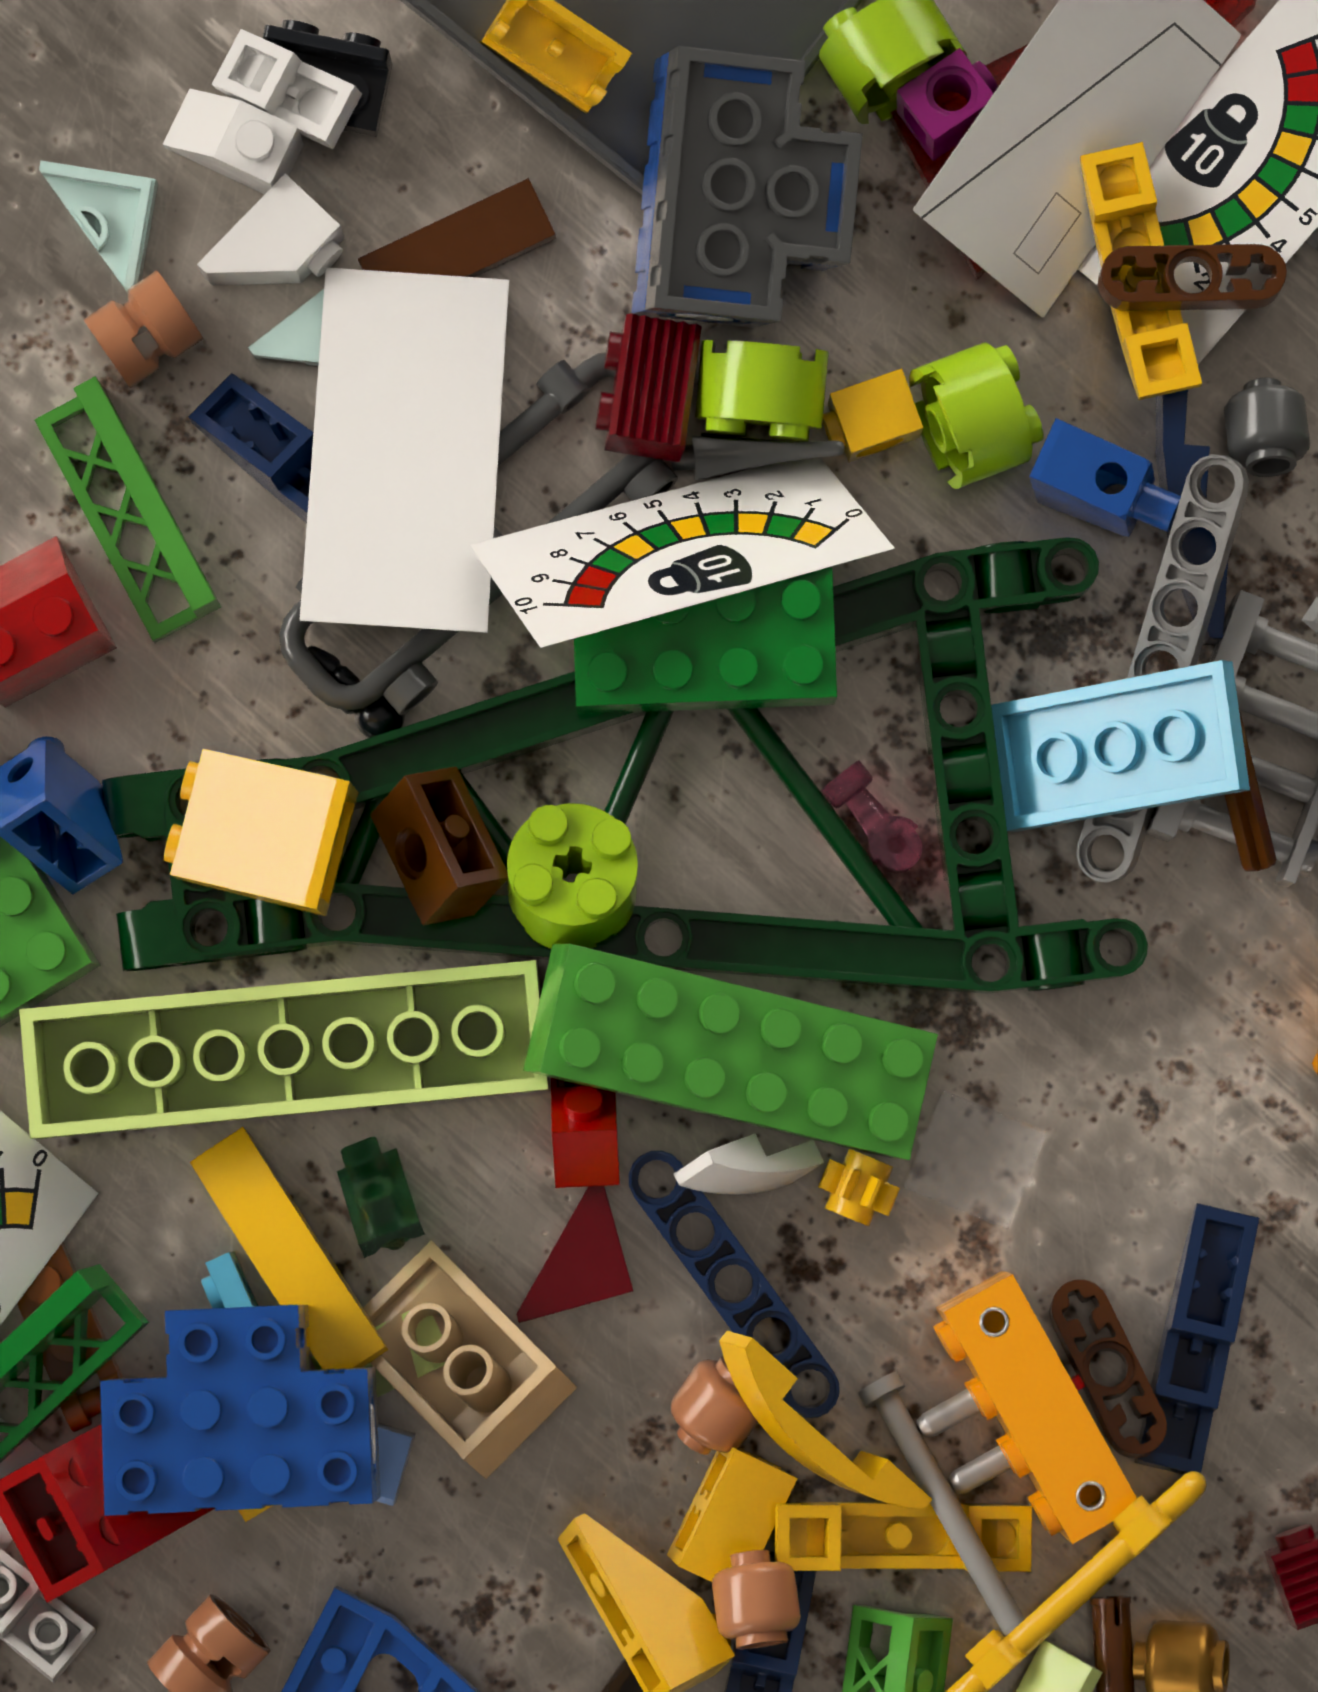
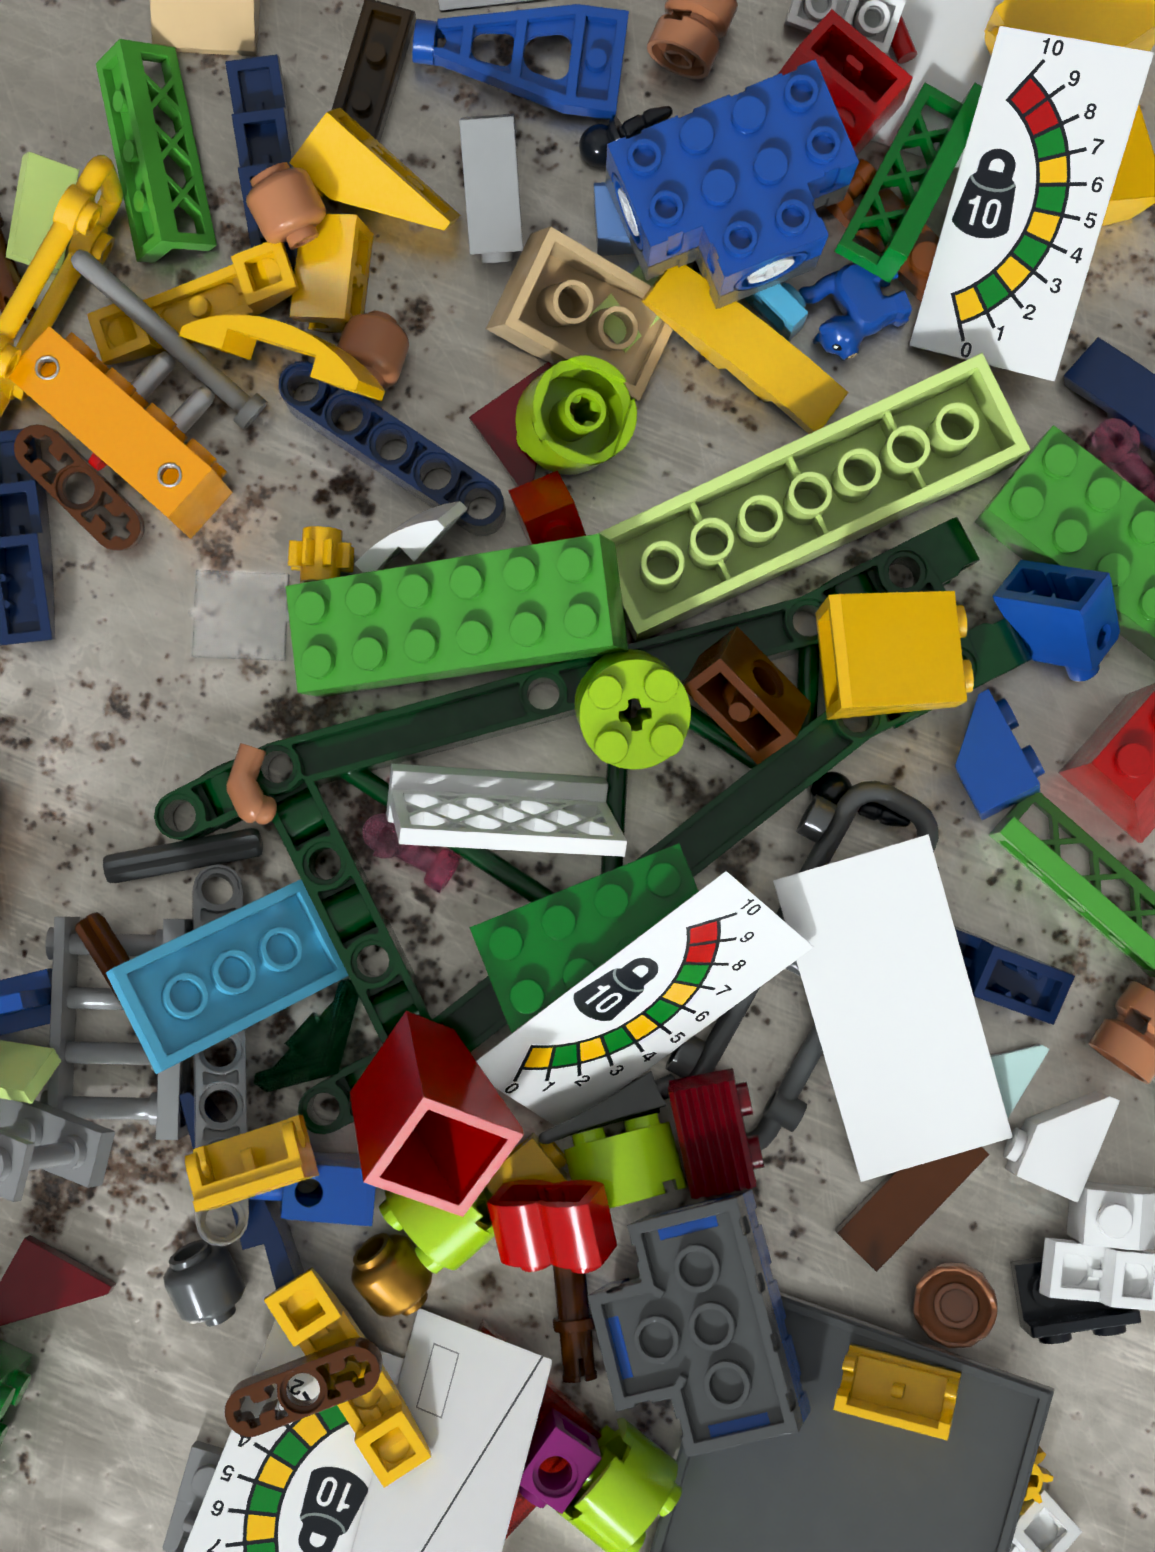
camera: 165 degrees right, 0 degrees up
clear green hips [337,1137,425,1258] -> none
none -> dark grey axle [103,828,263,883]
none -> yellow hinge [185,1115,319,1212]
none -> nougat arm [227,743,277,825]
none -> clear green tile [254,979,359,1092]
none -> red slope [350,1011,524,1217]
none -> pearl gold head [351,1233,432,1317]
none -> white fence [386,763,627,857]
none -> light grey slope [459,114,523,263]
none -> red brick [487,1179,617,1274]
none -> lime brick [516,355,637,475]
none -> reddish brown pin [553,1266,597,1383]
none -> black bar [579,106,673,168]
none -> blue animal [798,263,912,360]
none -> nougat hair [913,1263,998,1348]
none -> blue slope [955,689,1045,821]

